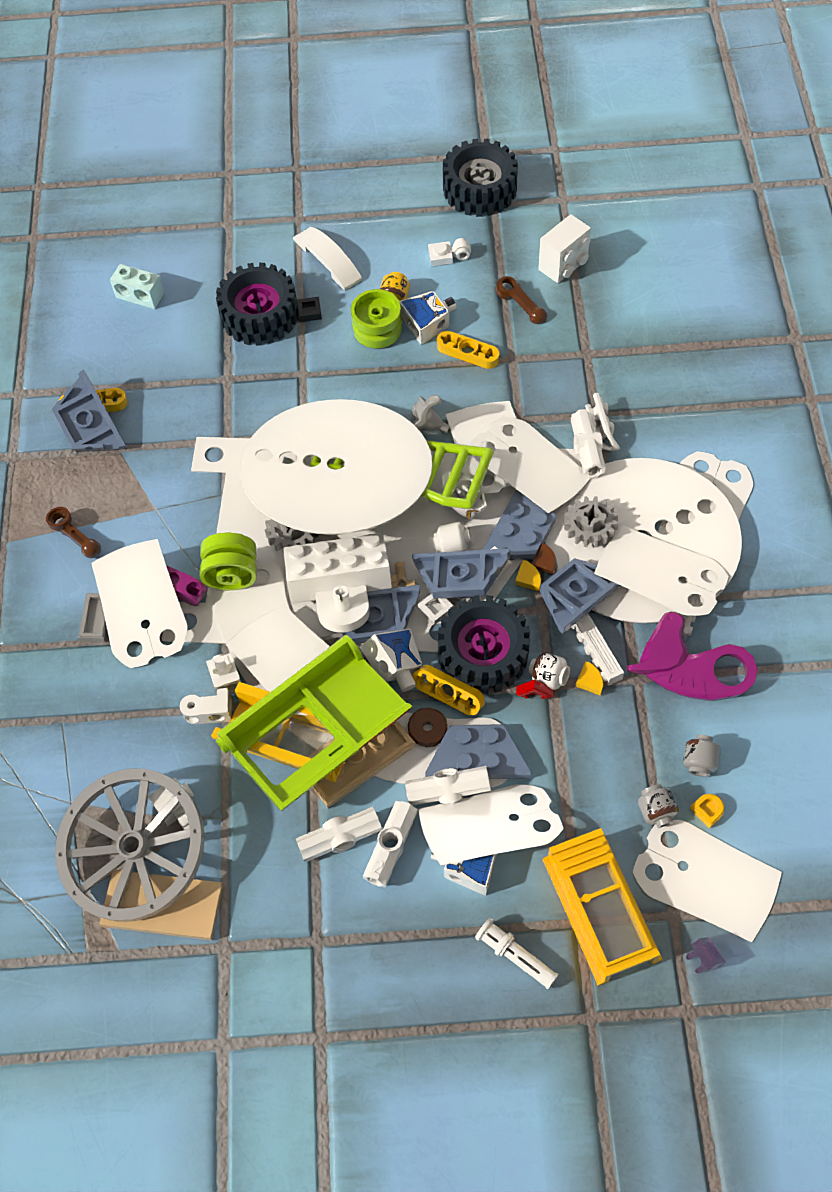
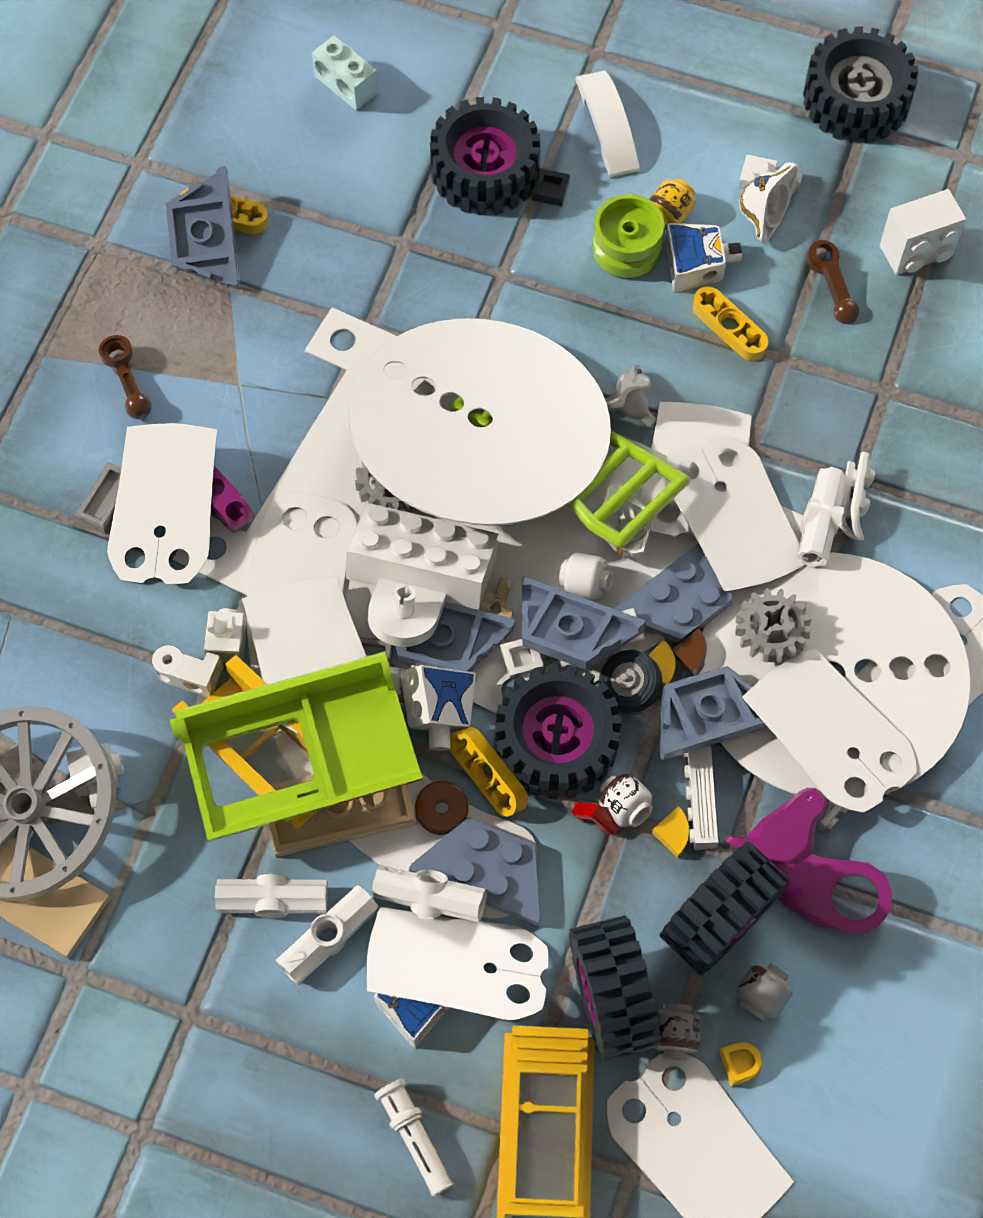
camera: 20 degrees right, 5 degrees up
lime wheel [200,532,257,591] -> none
none -> black wheel [569,915,661,1061]
none -> black wheel [599,649,662,713]
none -> black wheel [659,841,791,976]
none -> white hat [739,165,798,244]

